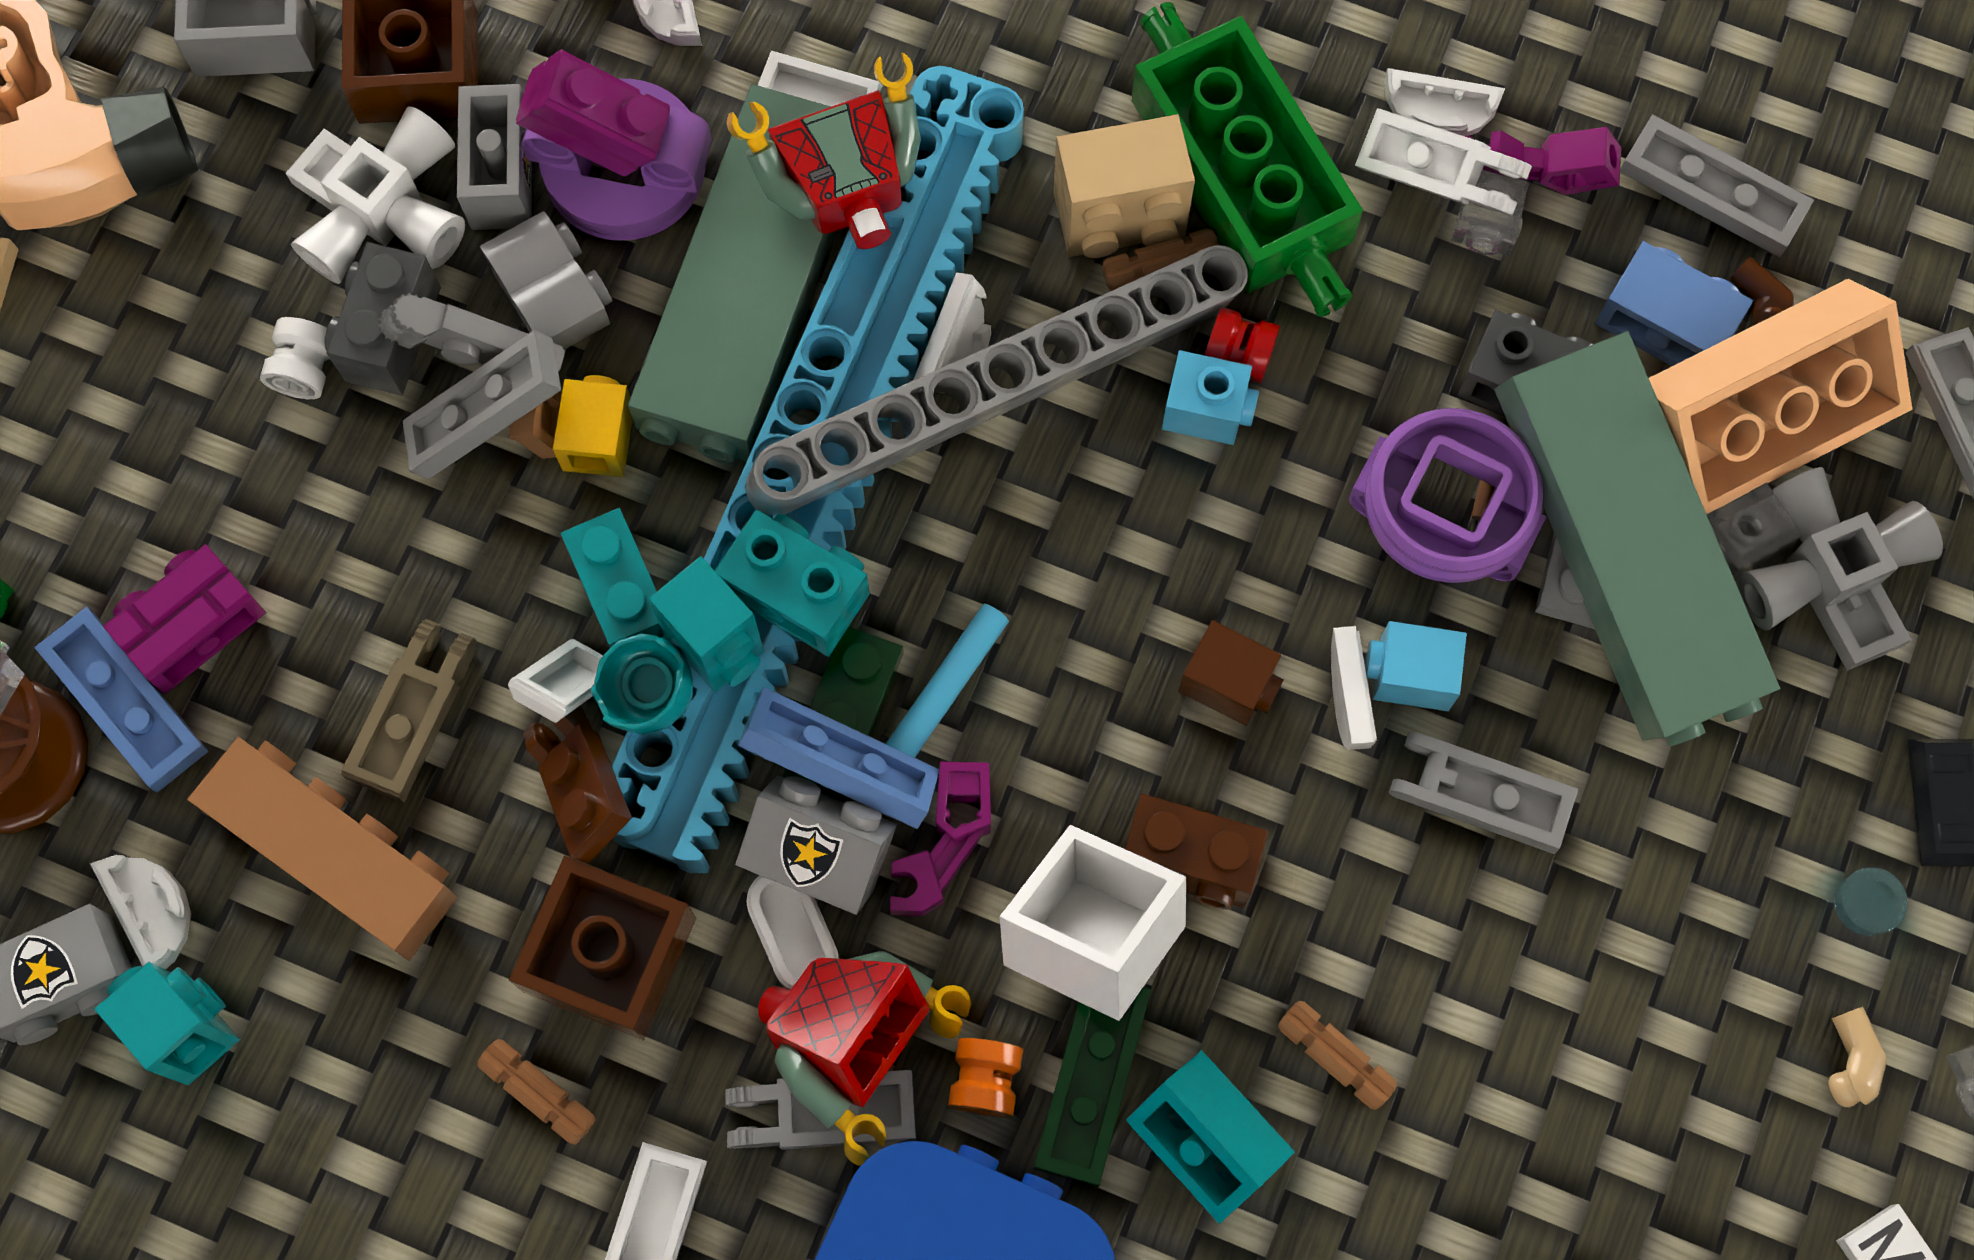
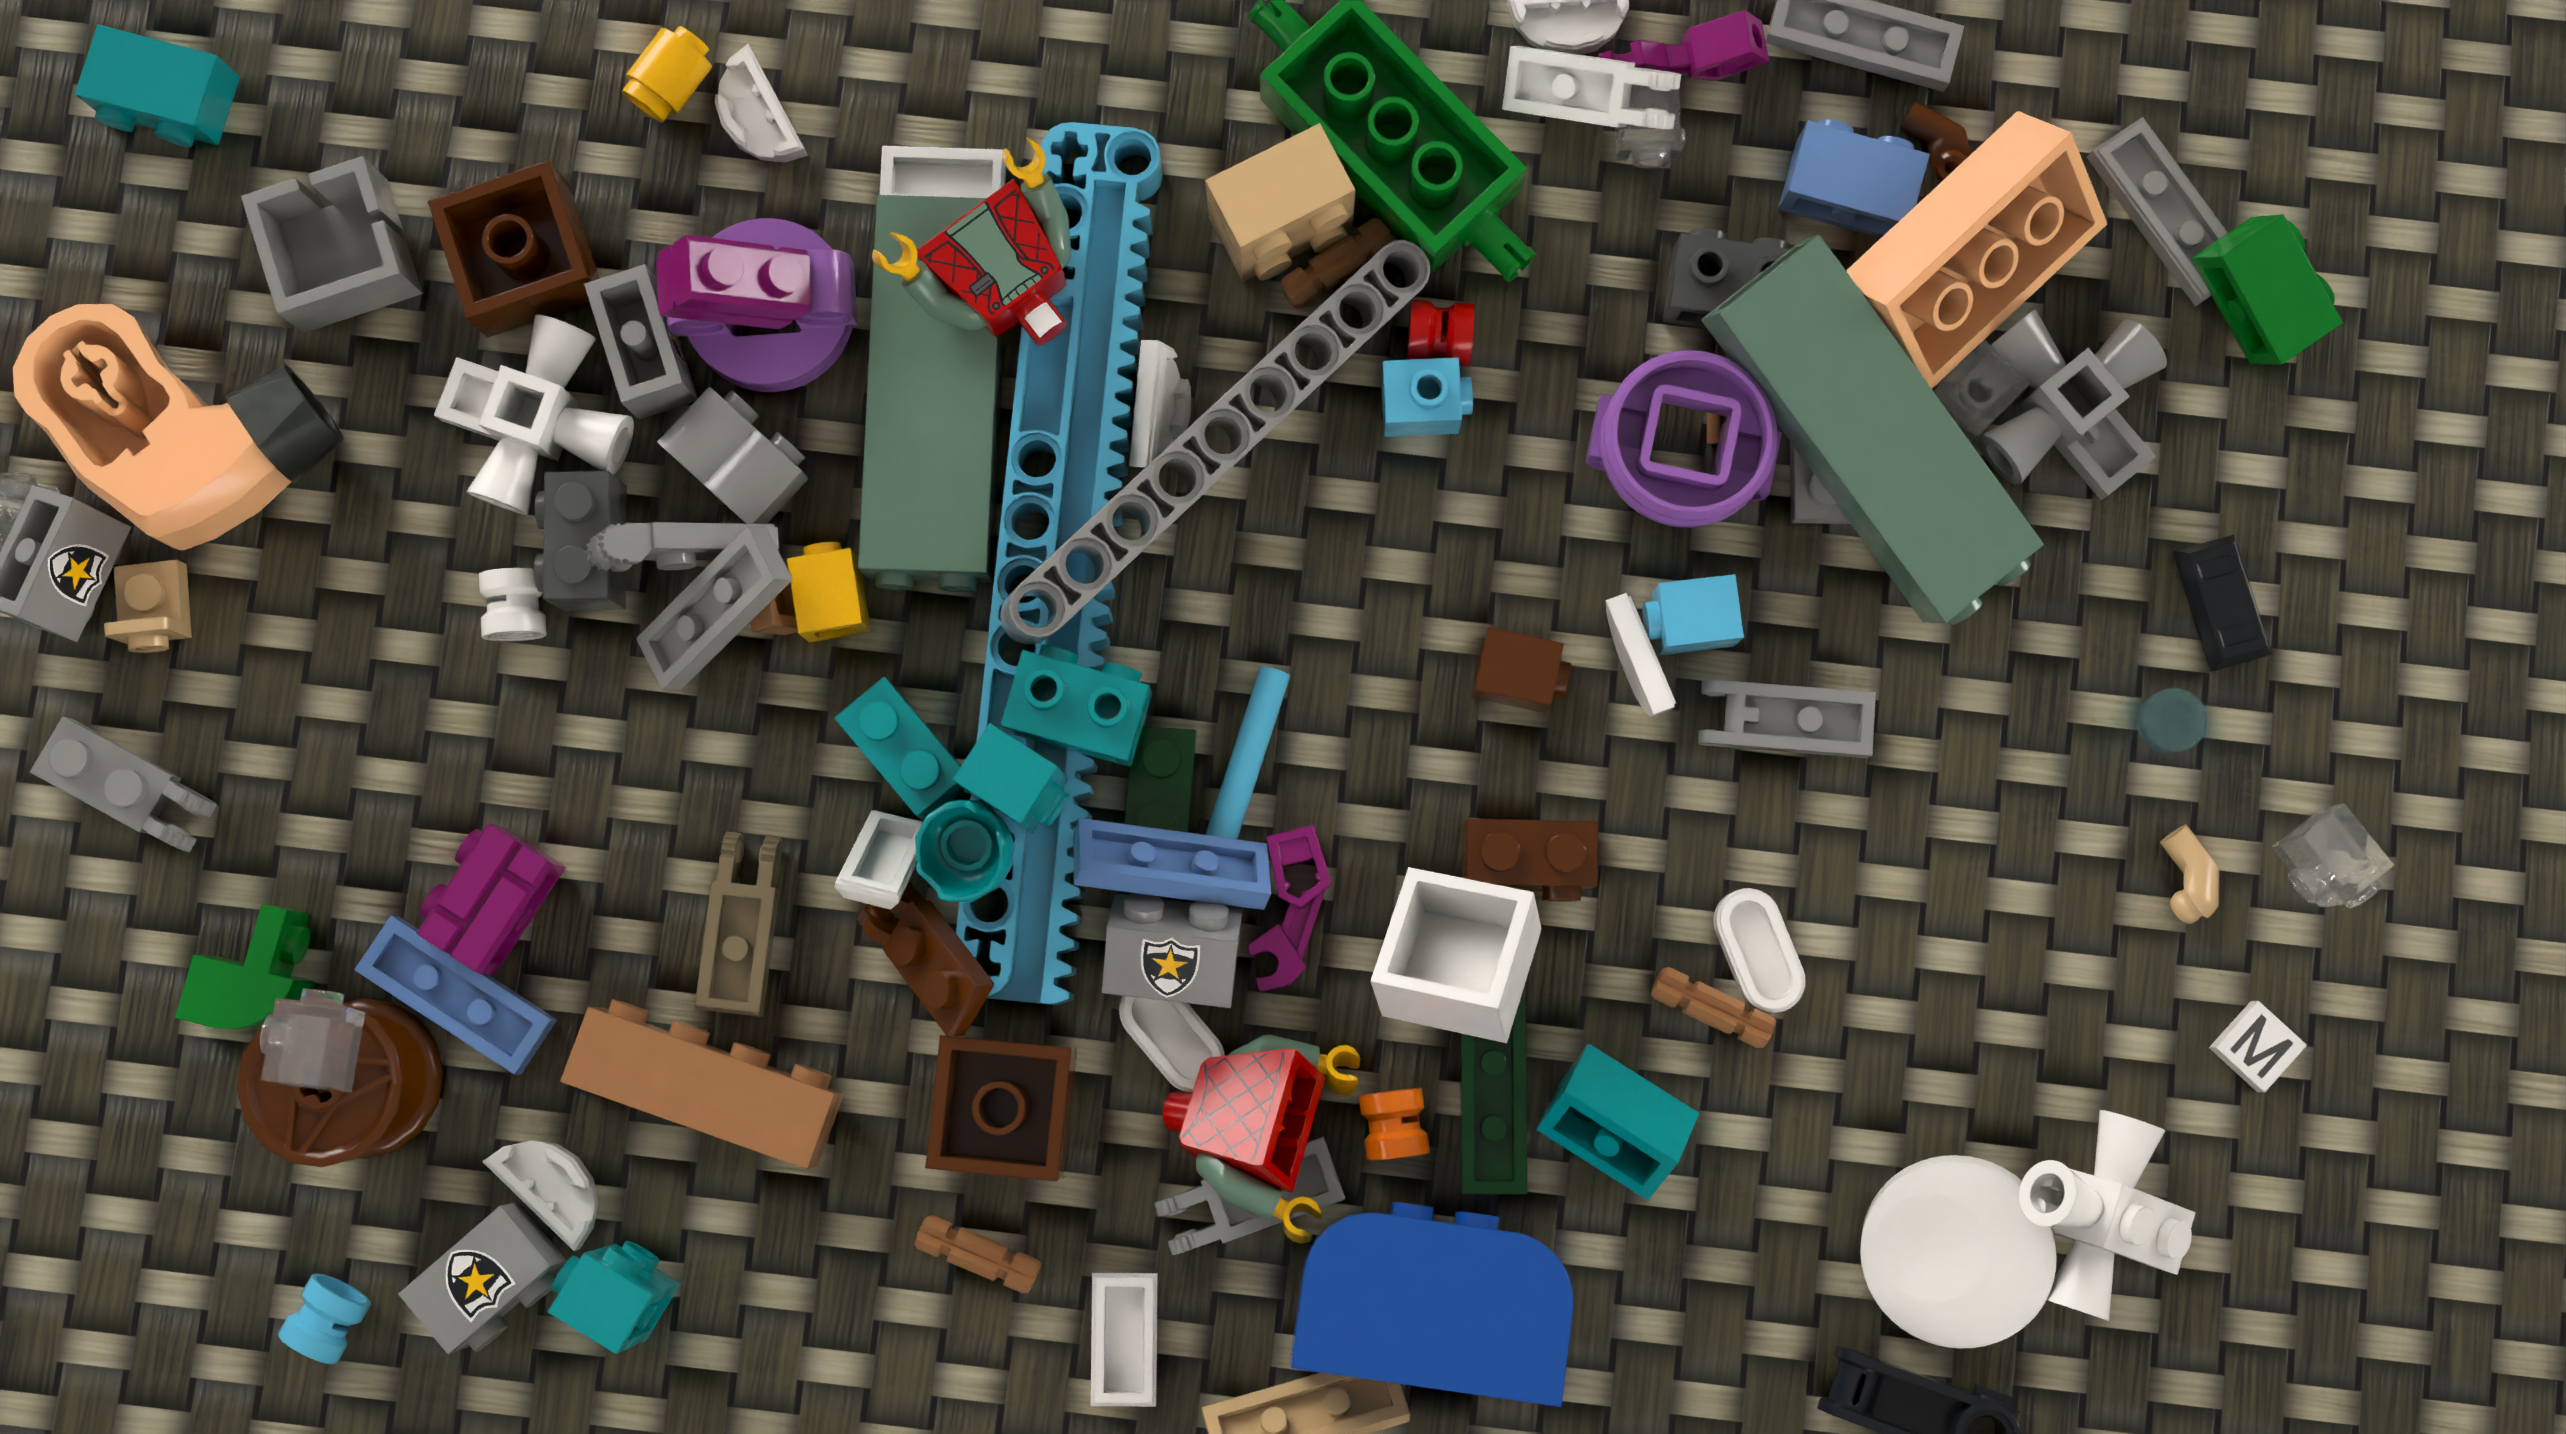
camera: 15 degrees left, 10 degrees up
none -> white tile [1713,888,1805,1013]

